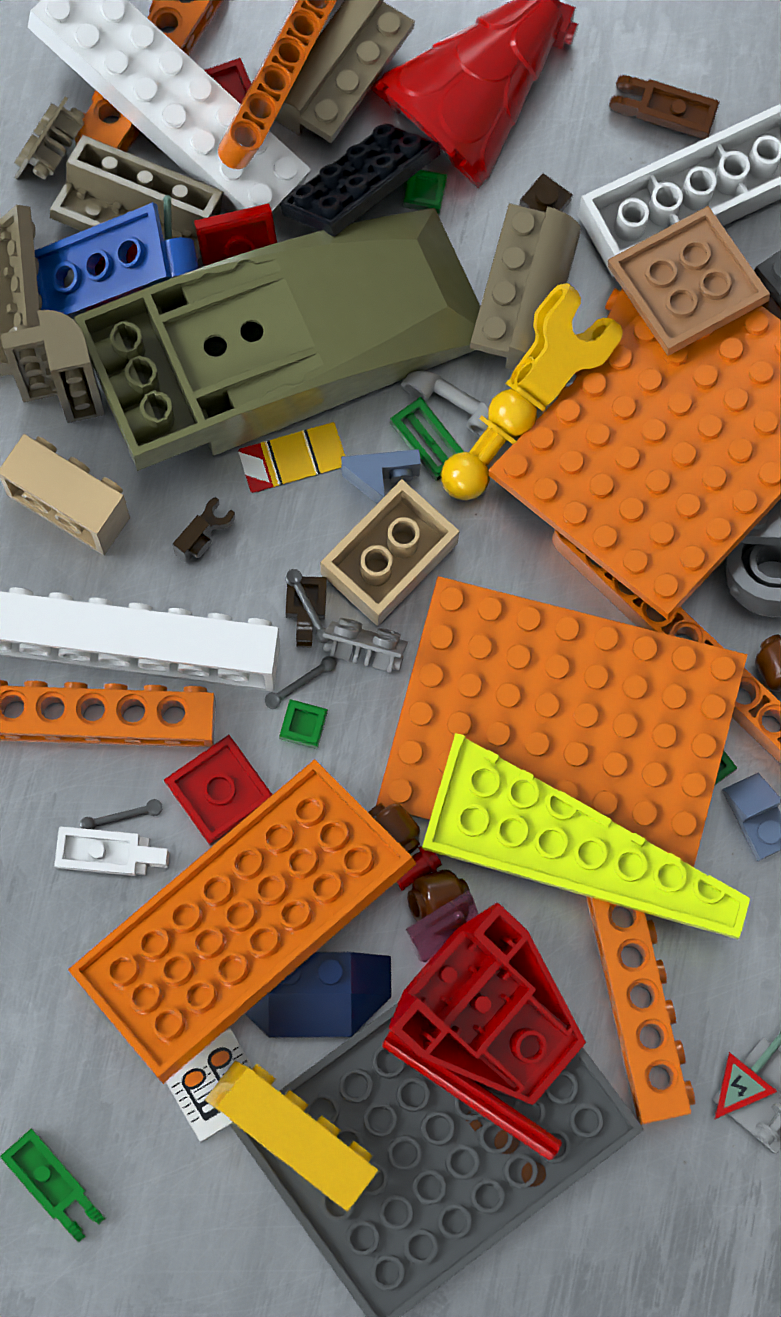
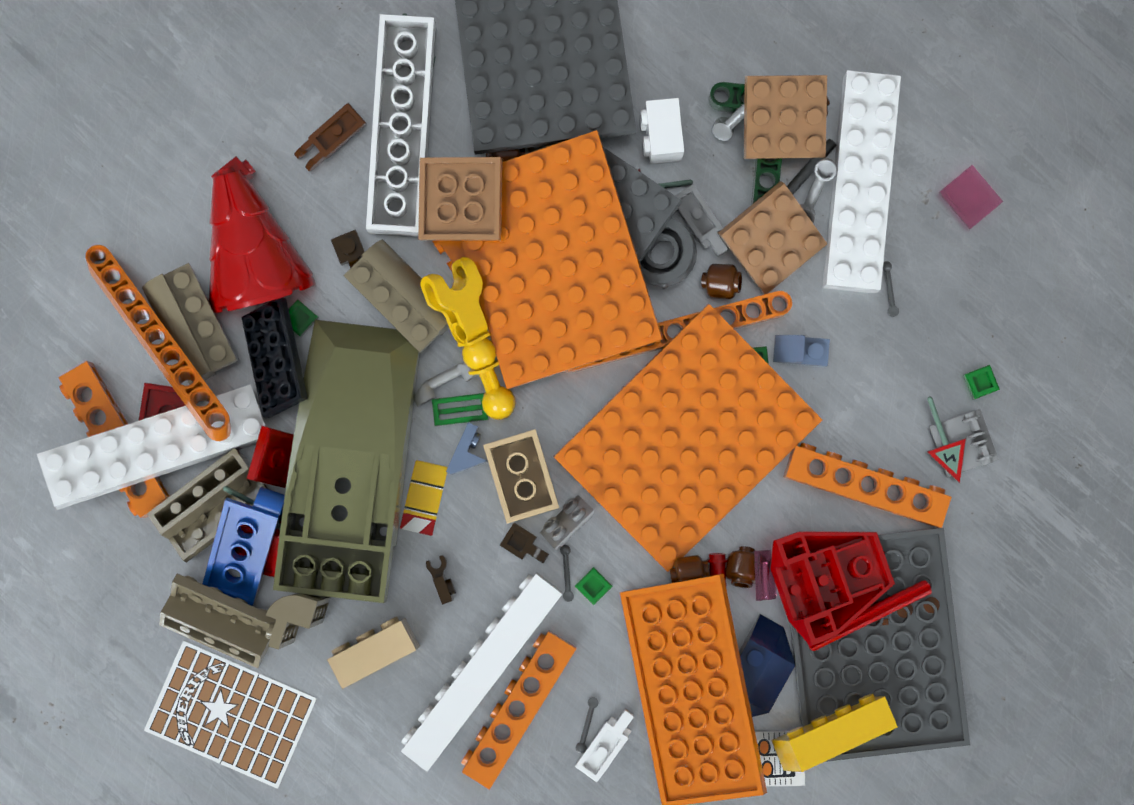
camera: 55 degrees left, 10 degrees up
dark tan hinge [14,96,85,180] -> none
red tile [164,734,273,846] -> none
dark grey hinge [285,569,330,643] -> none
neon yellow wing [422,733,750,939] -> none

